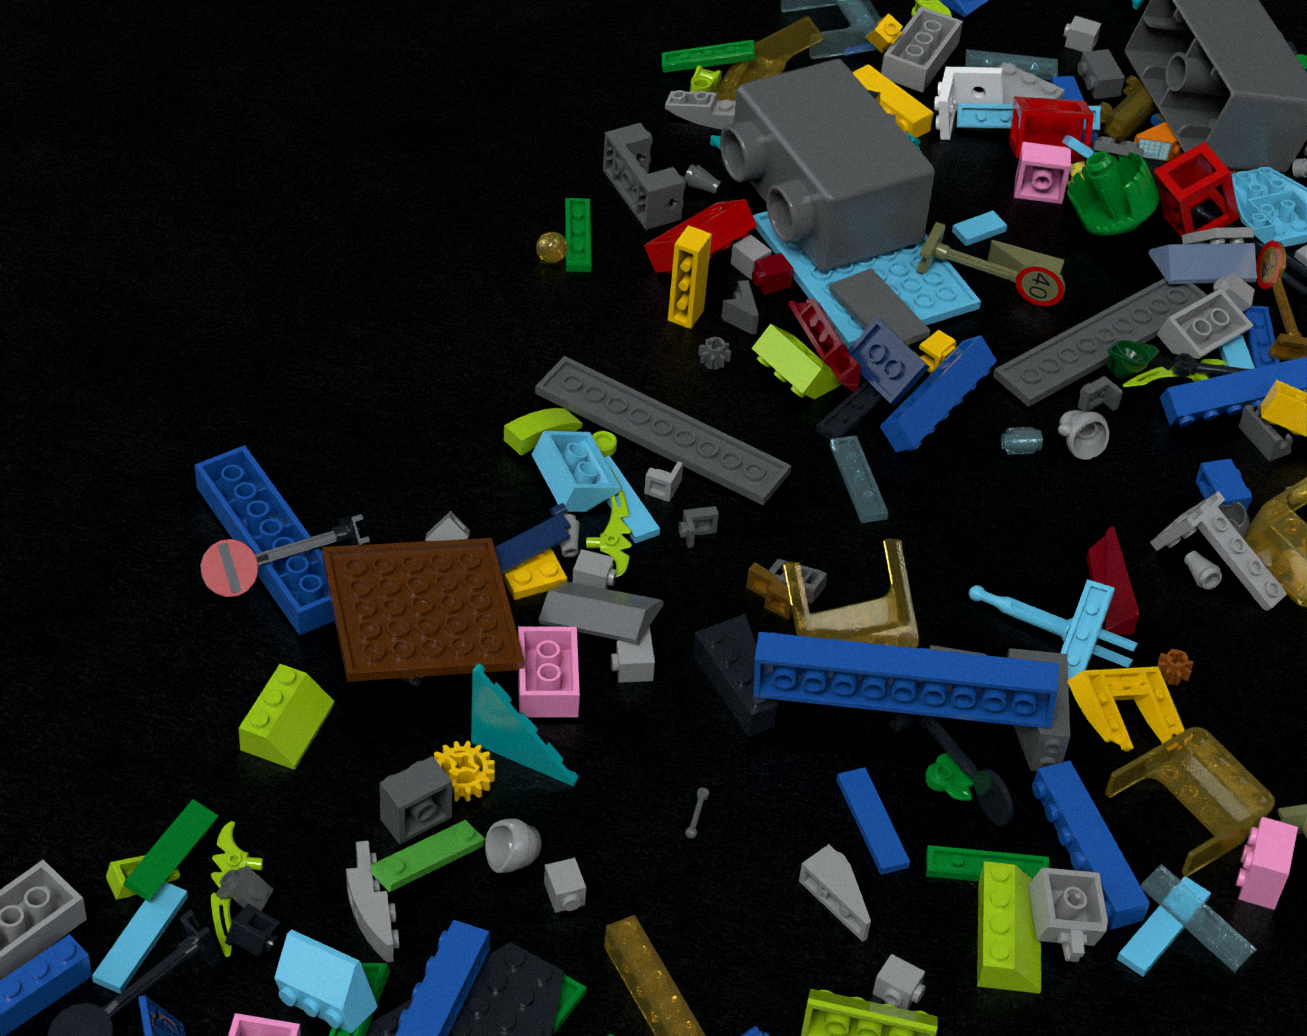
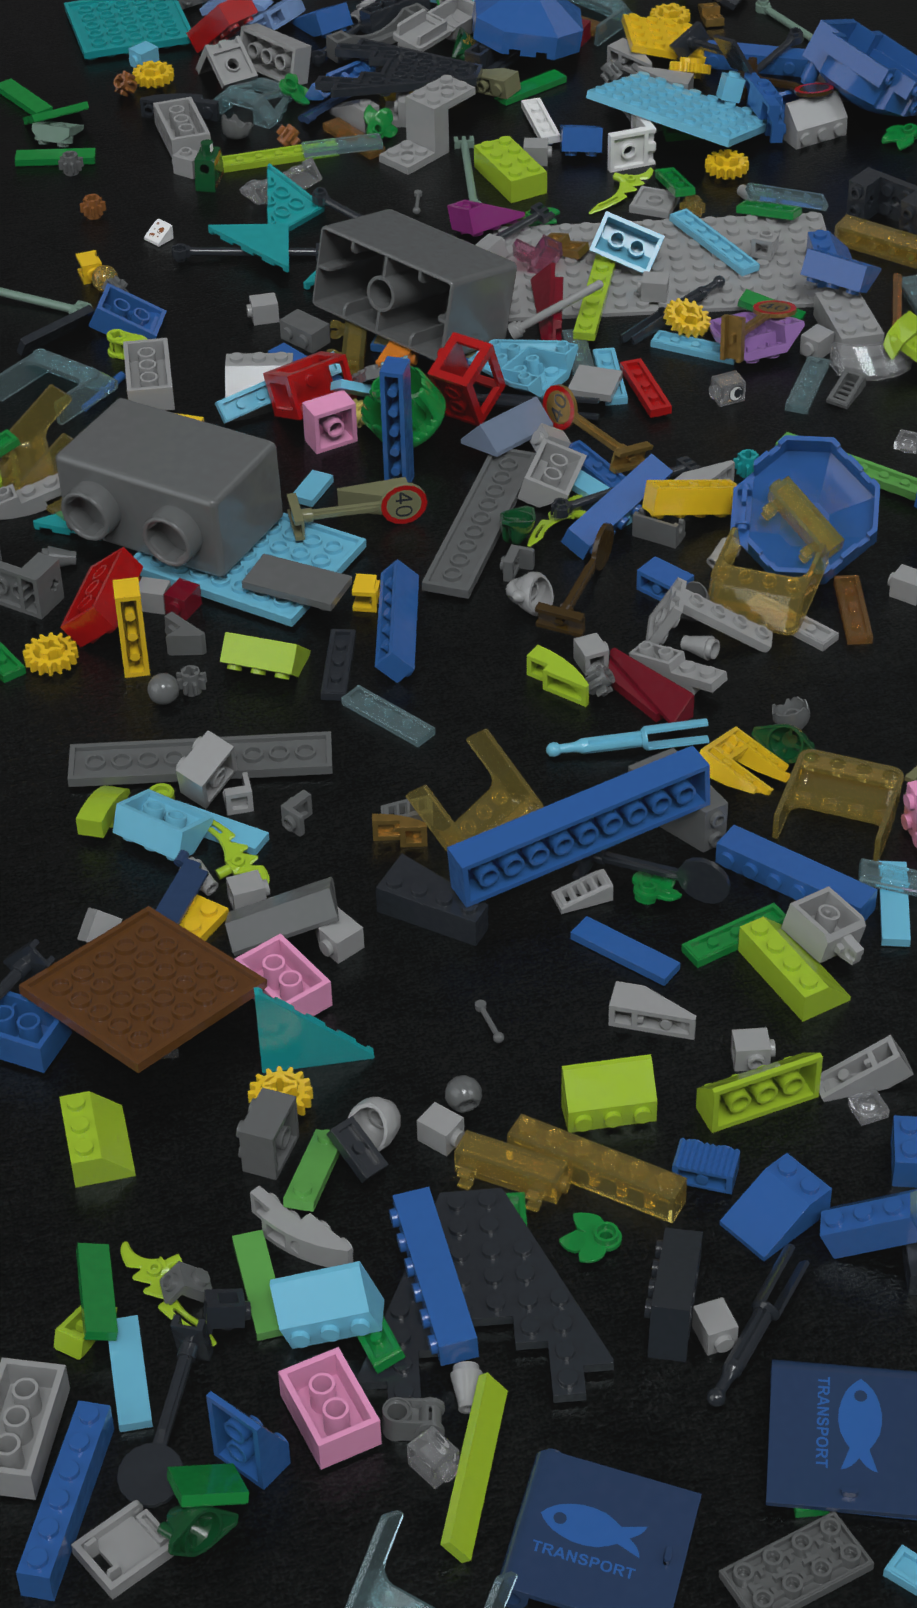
camera: 30 degrees left, 5 degrees down
dark red wedge [788,298,861,392] -> none
dark blue plate [847,317,930,406] -> none
yellow window [865,13,903,53] -> none
white bracket [935,67,1004,140] -> none
clear light blue tile [965,49,1058,80] -> none
clear light blue brick [1001,427,1042,455] -> none
medium azure tile [1061,579,1115,691] -> none
dark orange gear [1157,649,1193,685] -> none
light grey plate [1182,227,1254,244] -> none
none -> yellow gear [23,632,79,676]
none -> dark grey piece [147,673,180,705]
none -> light grey brick [176,731,237,809]
none -> bright green tile [232,1230,283,1341]
none -> black plate [326,1116,389,1183]
none -> blue brick [379,356,414,483]
none -> dark grey piece [445,1075,482,1113]
none -> clear yellow brick [454,1130,572,1212]
none -> lime slope [527,645,589,707]
none -> dark brown piece [535,522,614,637]
none -> light grey slope [551,869,613,914]
none -> lime slope [561,1054,657,1133]
none -> light grey brick [573,633,609,676]
none -> dark grey gear [585,665,615,697]
none -> light grey slope [629,641,728,695]
none -> dark green hat [751,724,818,763]
none -> dark grey hair [772,696,810,730]

